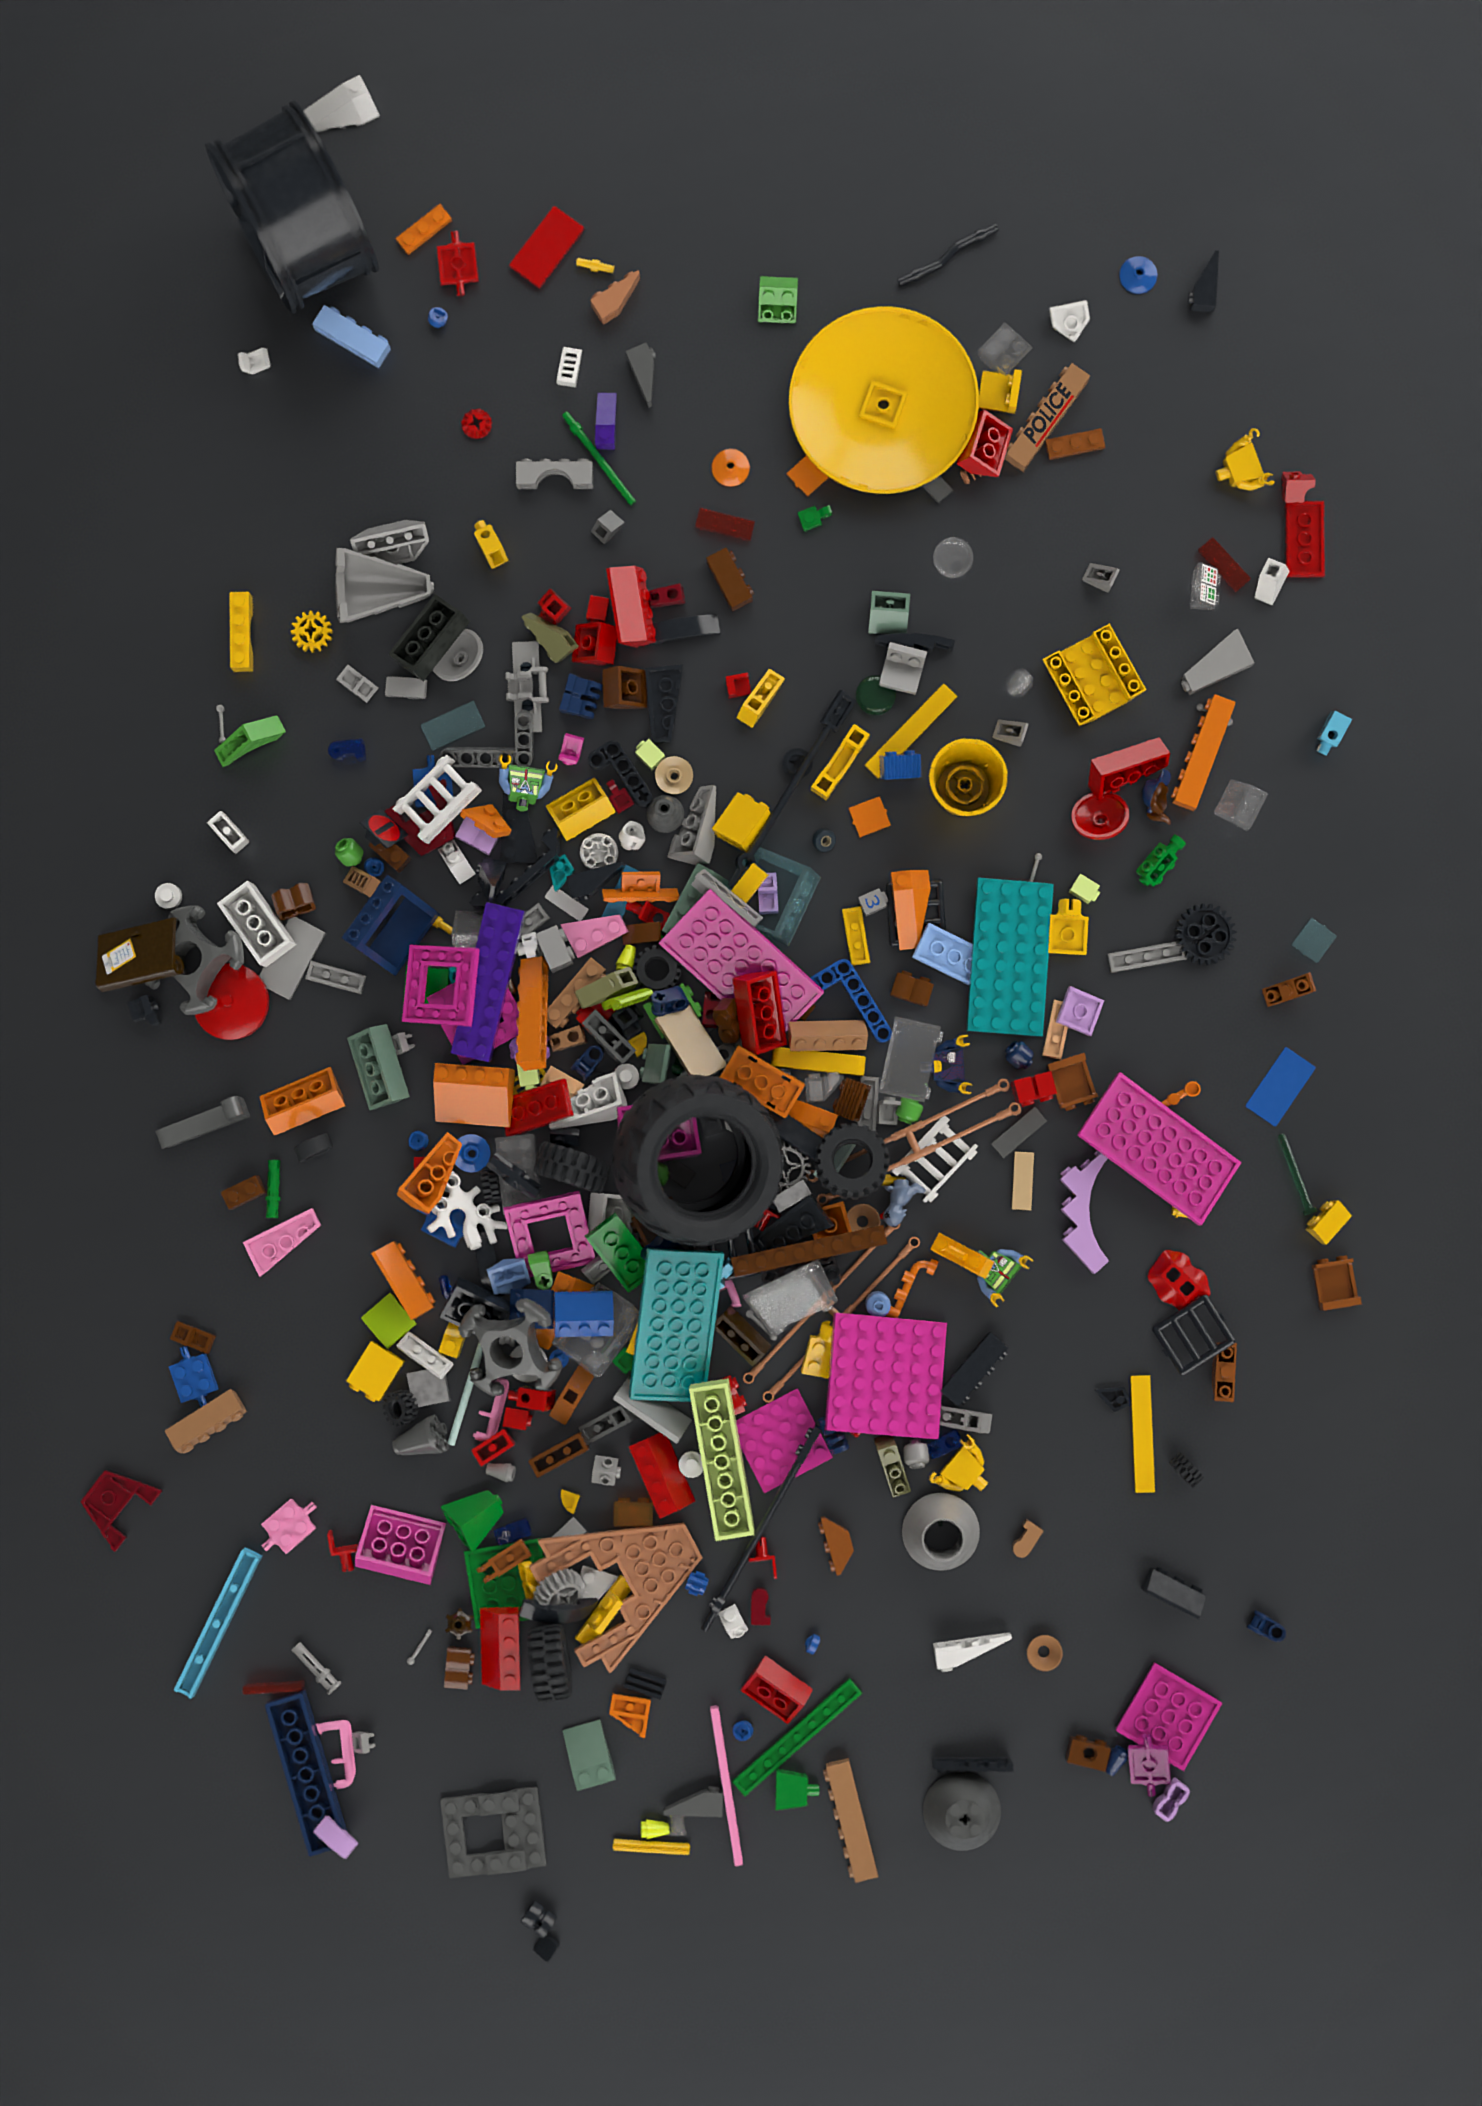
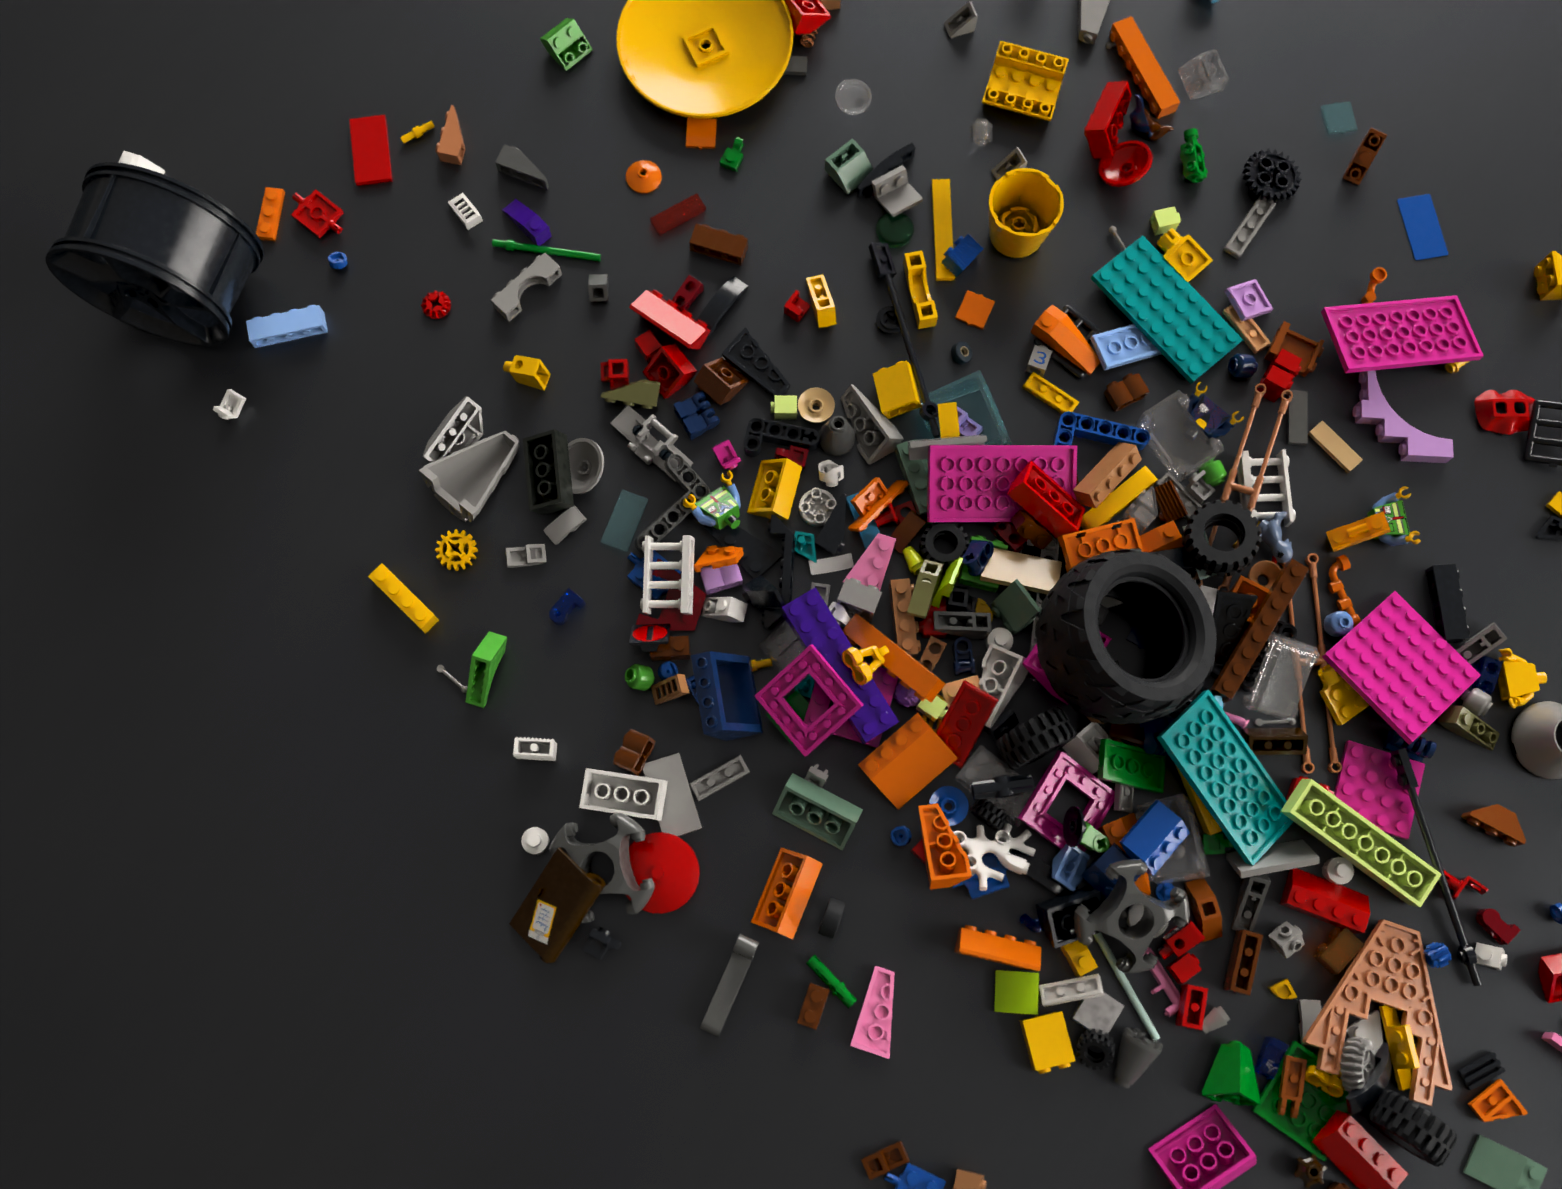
camera: 50 degrees left, 10 degrees down
clear green bar [1278,1133,1317,1216] -> none
none -> yellow piece [842,645,889,685]
none -> black dish [1063,806,1086,847]

